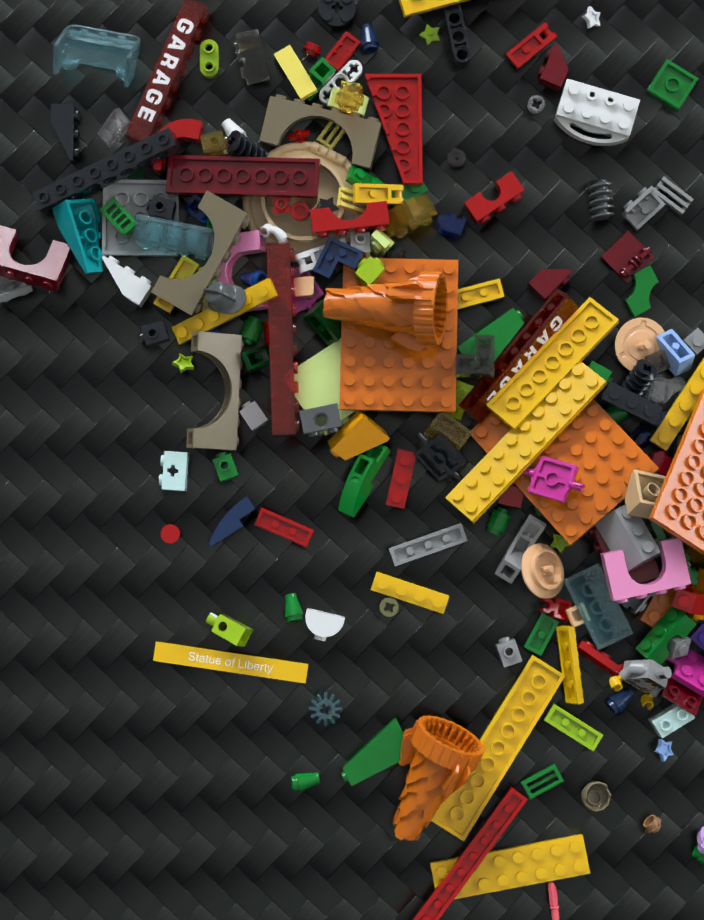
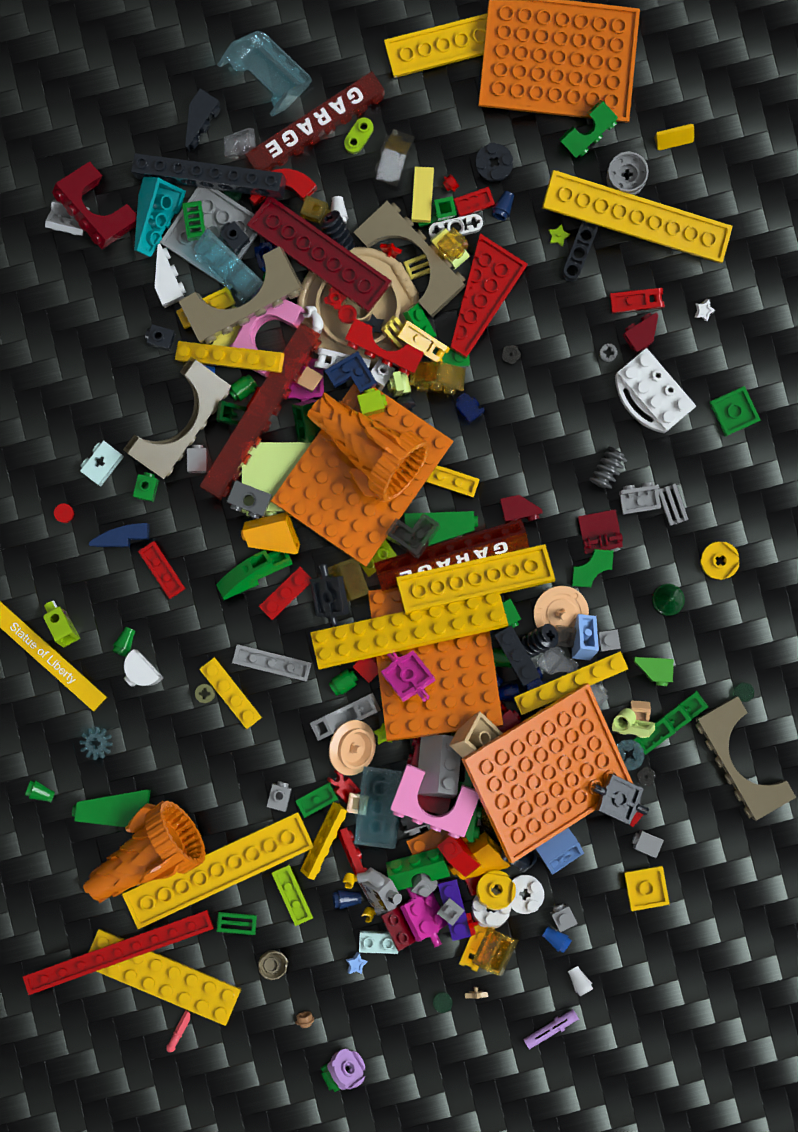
camera: 30 degrees right, 0 degrees up
lime piece [172,353,194,373] -> none
dark grey piece [204,281,246,314] -> none
blue cone [241,270,268,286] -> none
red arch [463,171,524,225] -> none

